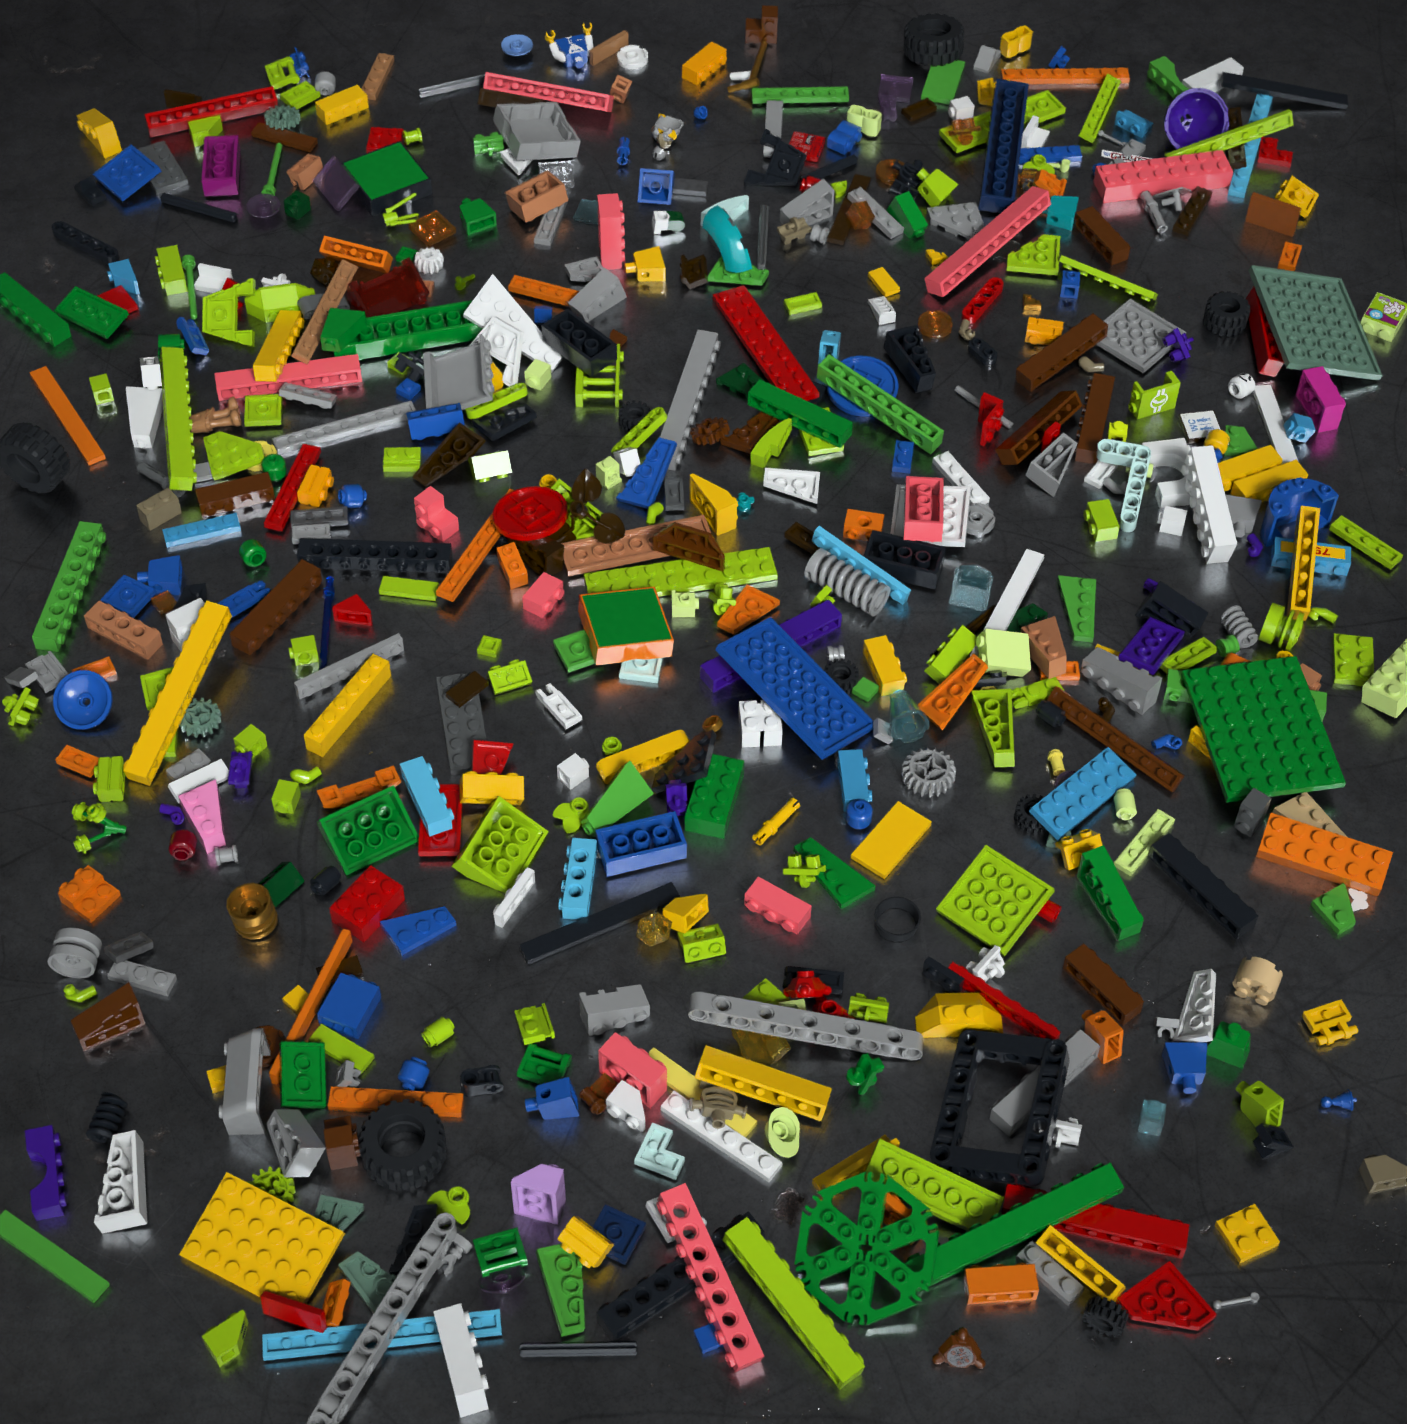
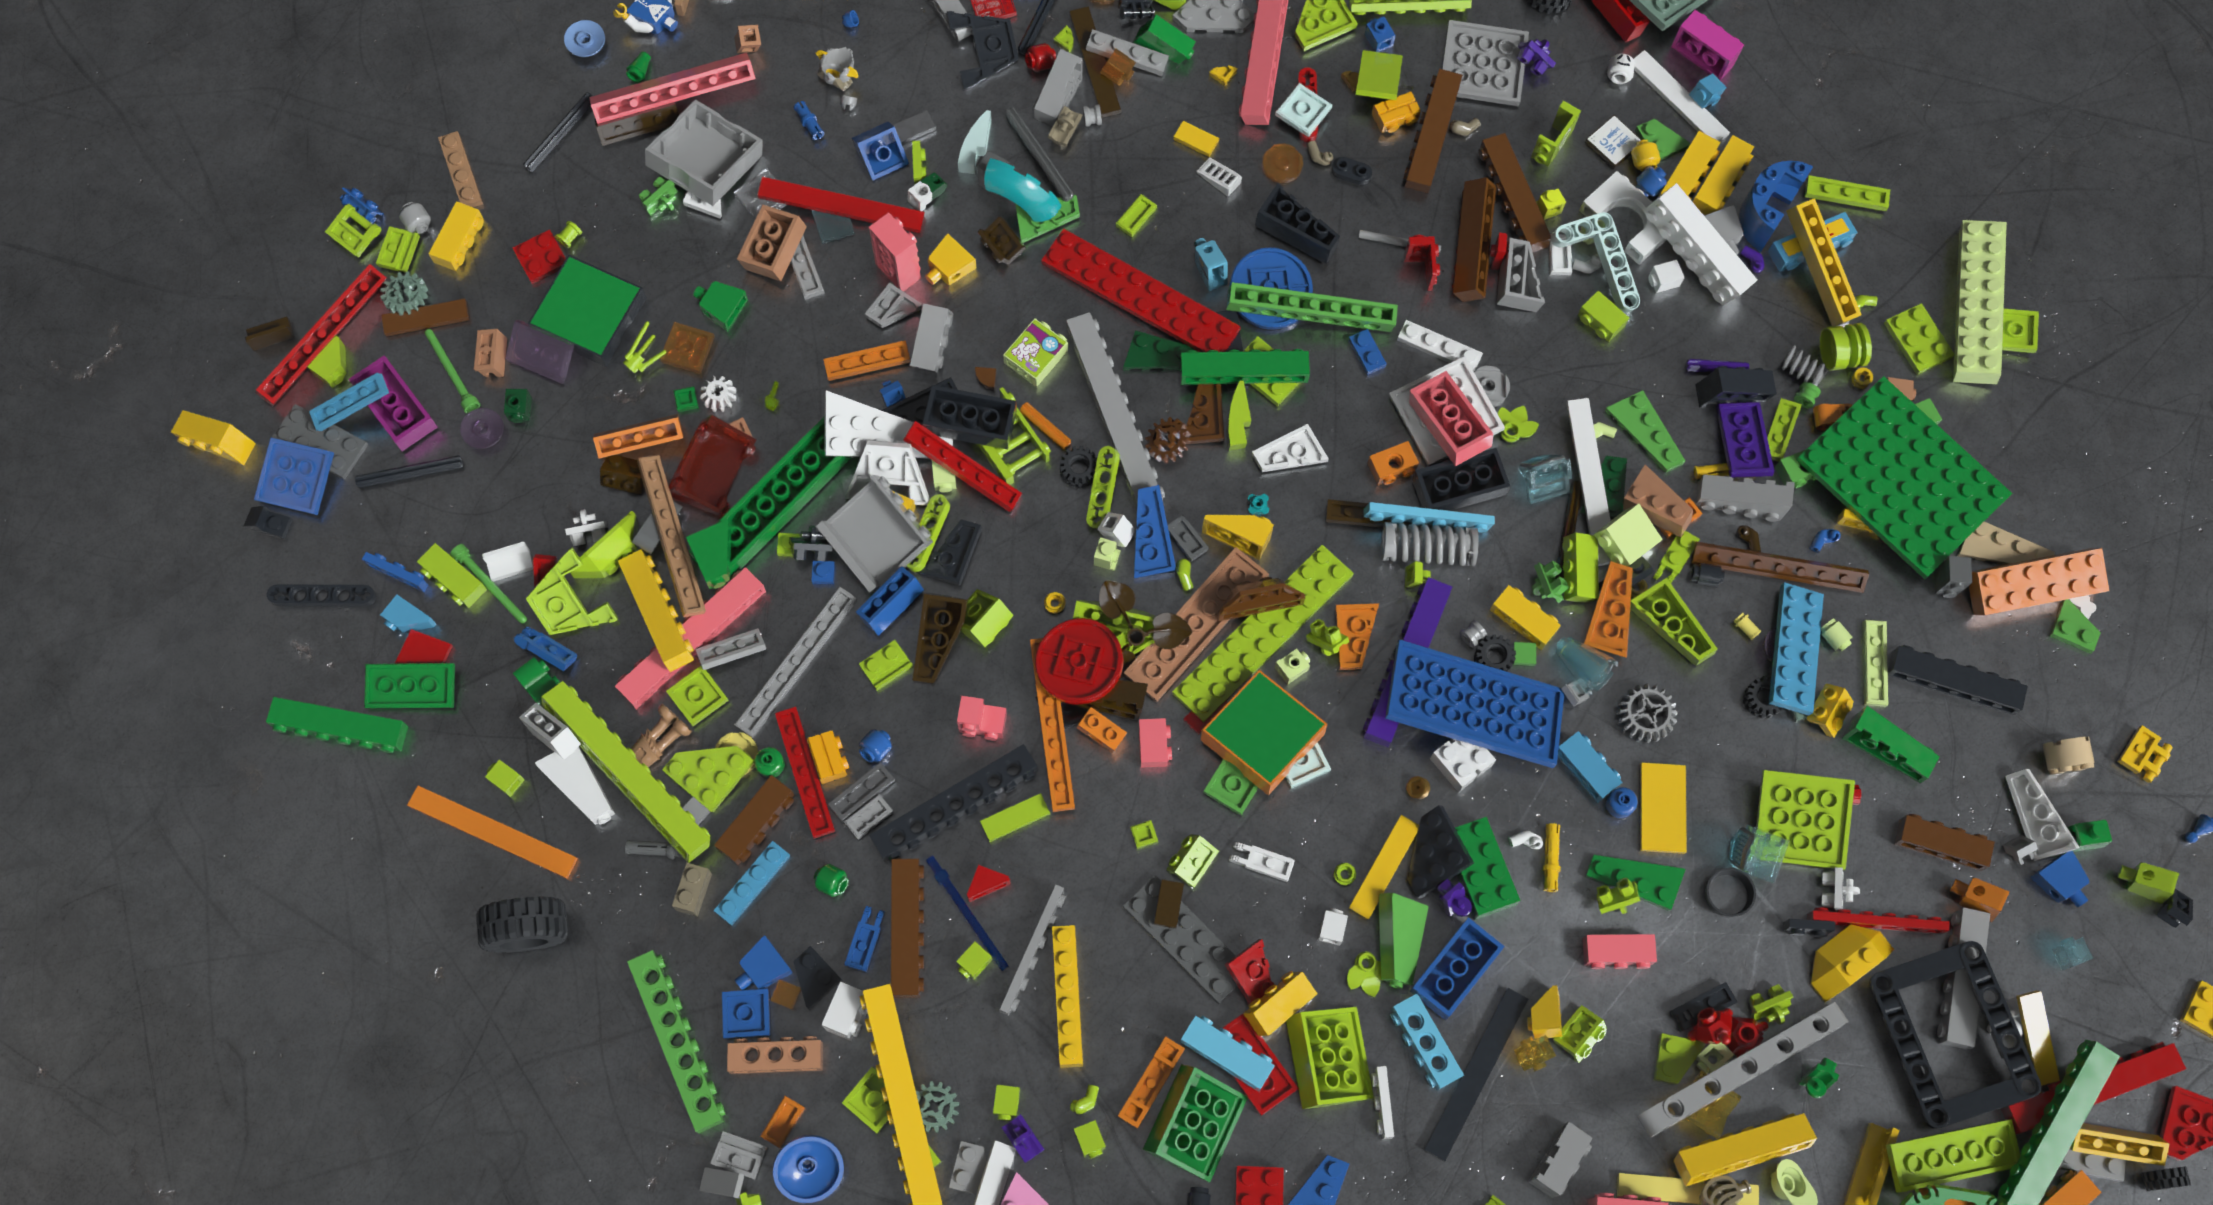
camera: 35 degrees left, 20 degrees up
none -> dark azure plate [309,373,389,431]
none -> blue plate [362,552,428,592]
none -> green cone [626,52,651,82]
none -> red tile [758,177,925,233]
none -> red plate [903,421,1022,512]
none -> lime plate [912,141,927,184]
none -> brick [1003,319,1068,387]
none -> orange axle [1020,402,1071,450]
none -> light aqua tile [1275,83,1332,137]
none -> lime tile [1356,50,1403,100]
none -> lime plate [1498,406,1539,443]
none -> white arm [1508,830,1543,850]
none -> bright green hips [1532,561,1569,603]
none -> yellowish green arm [1593,422,1617,438]
none -> clear light blue piece [1729,825,1789,883]
none -> tile [2016,990,2060,1086]

